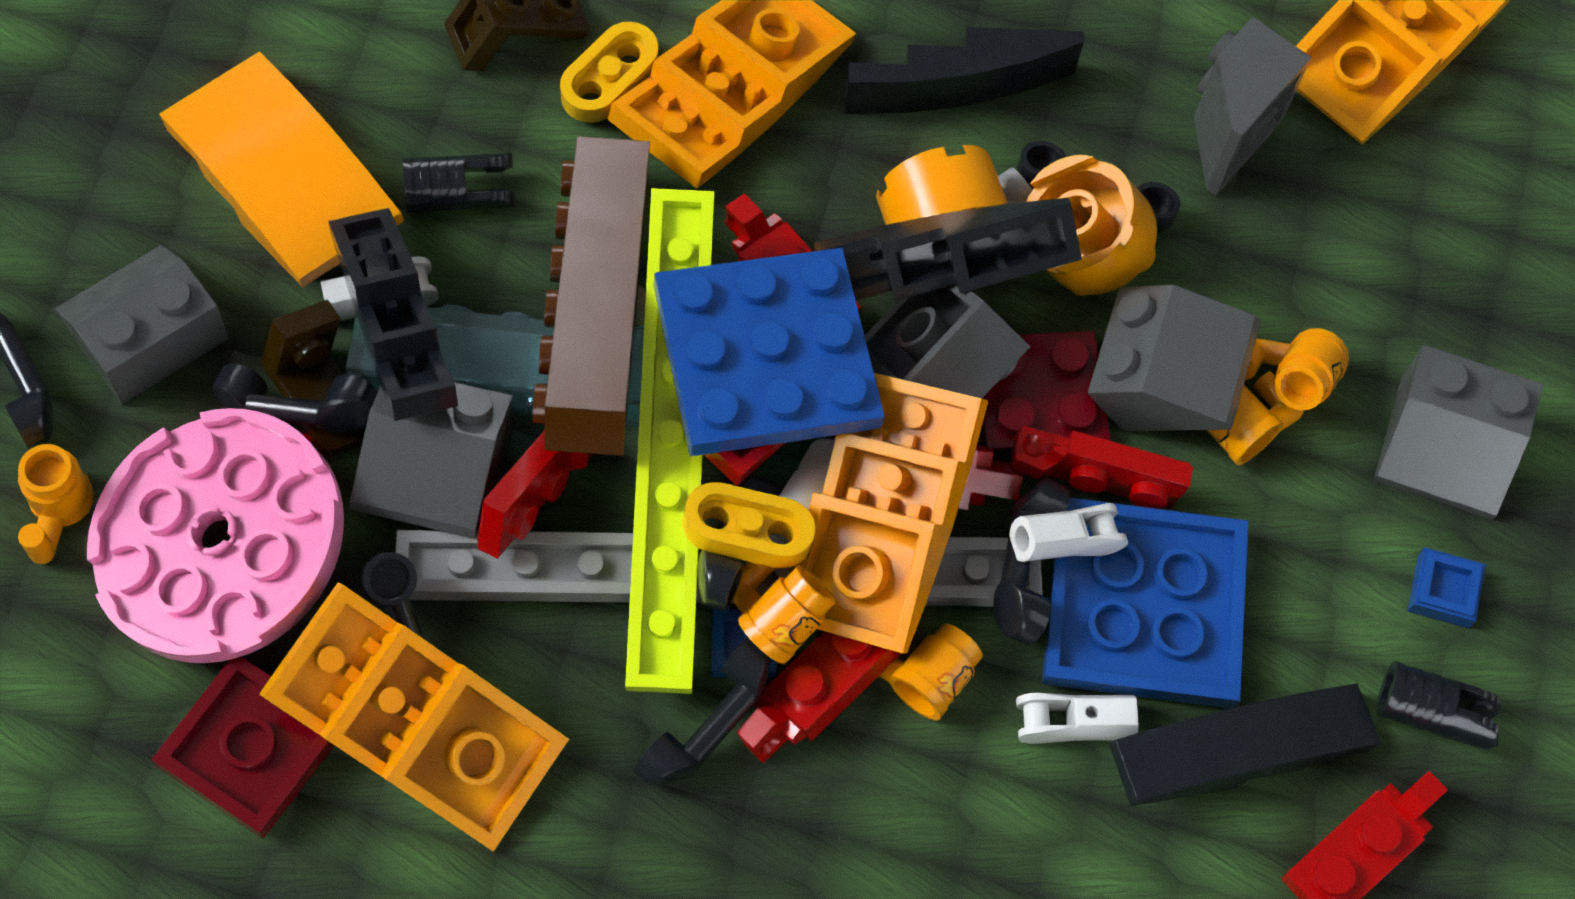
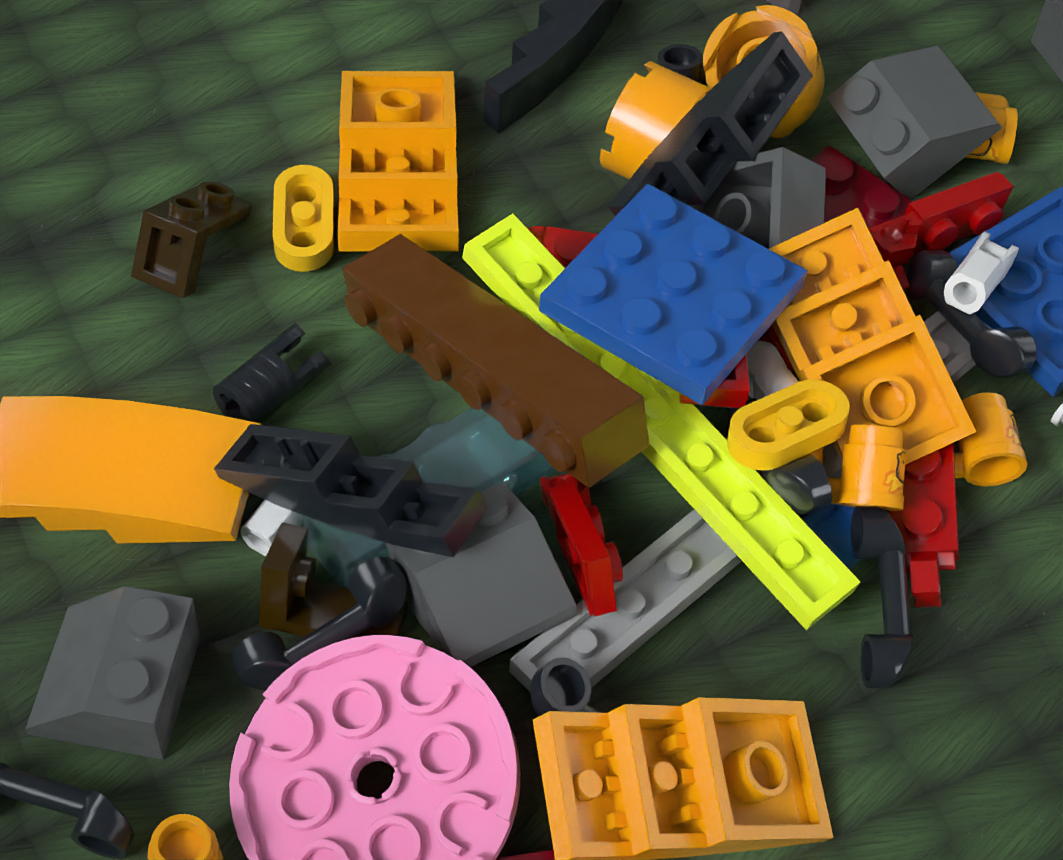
camera: 40 degrees left, 10 degrees down
light orange piece [1245,328,1350,411] -> none

